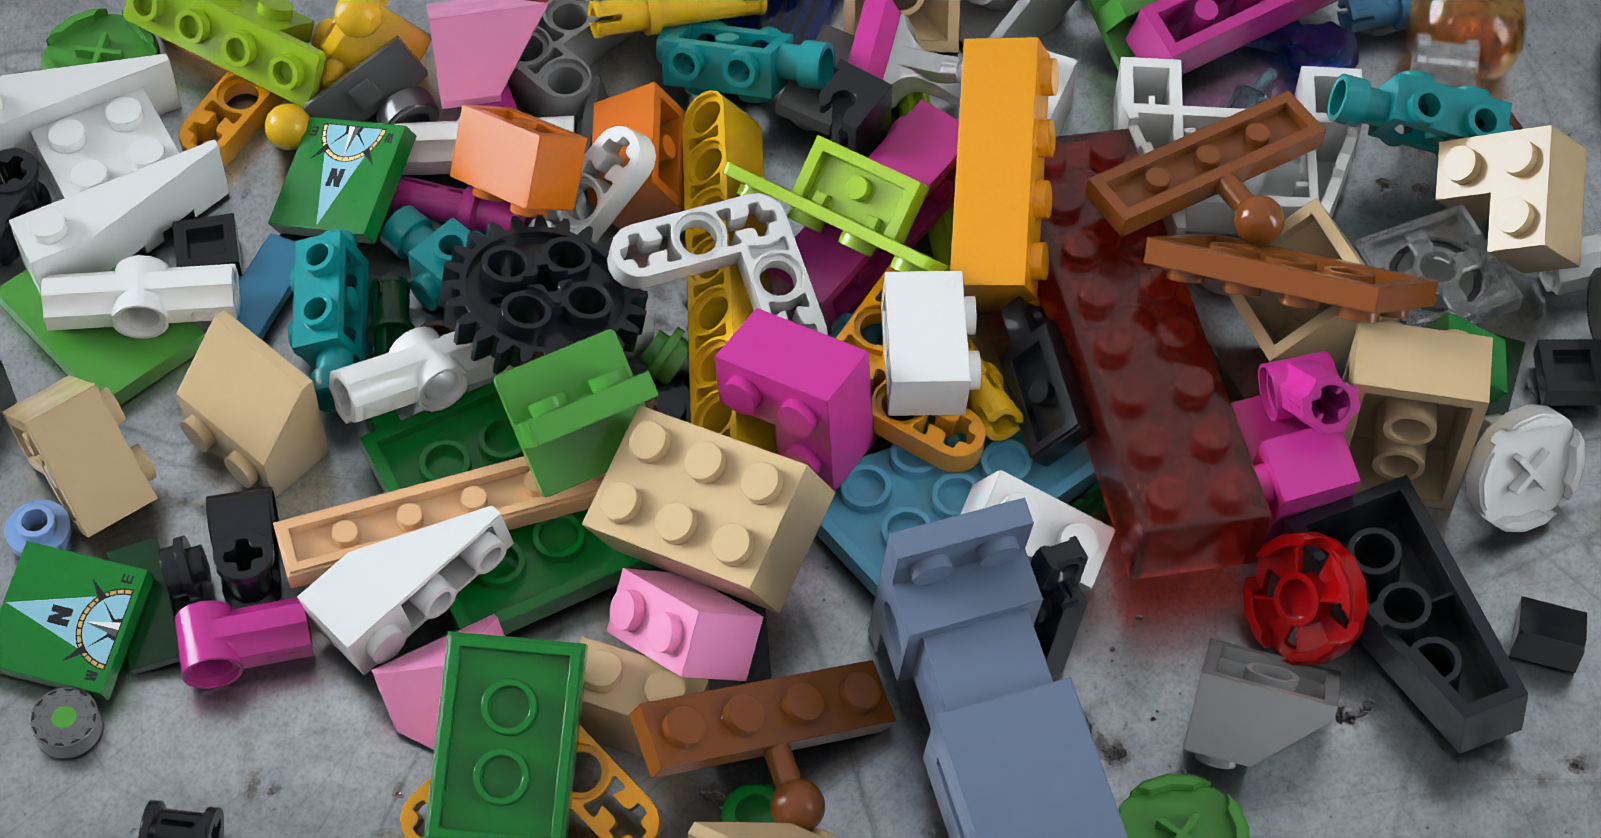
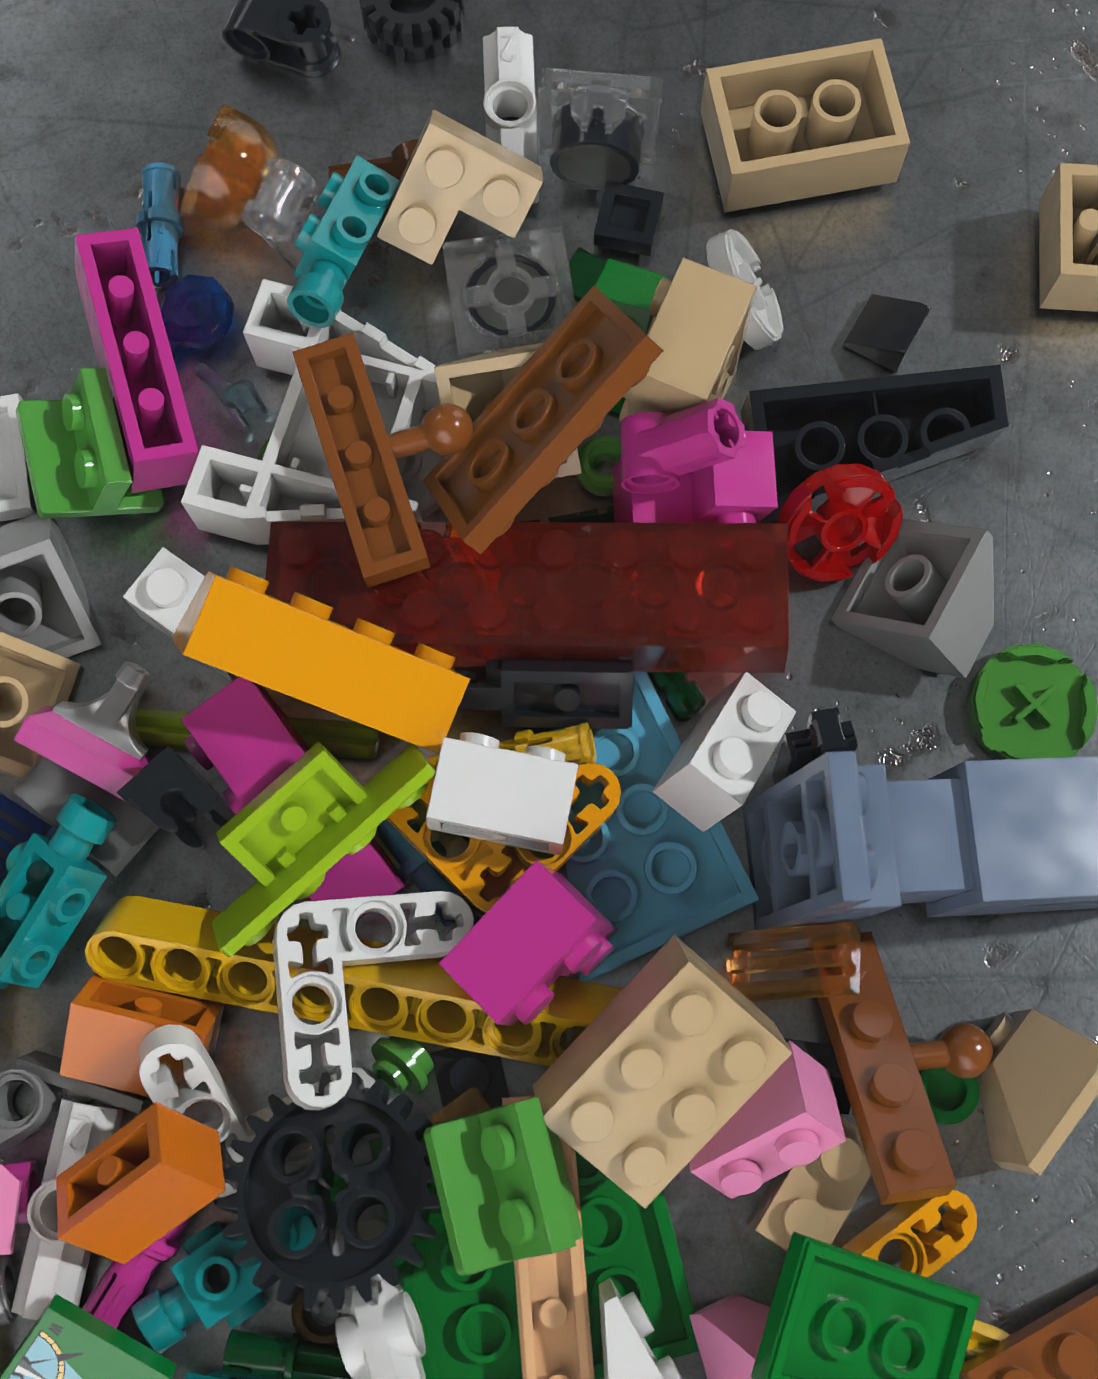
camera: 75 degrees left, 20 degrees up
none -> clear orange tile [726,921,860,1002]

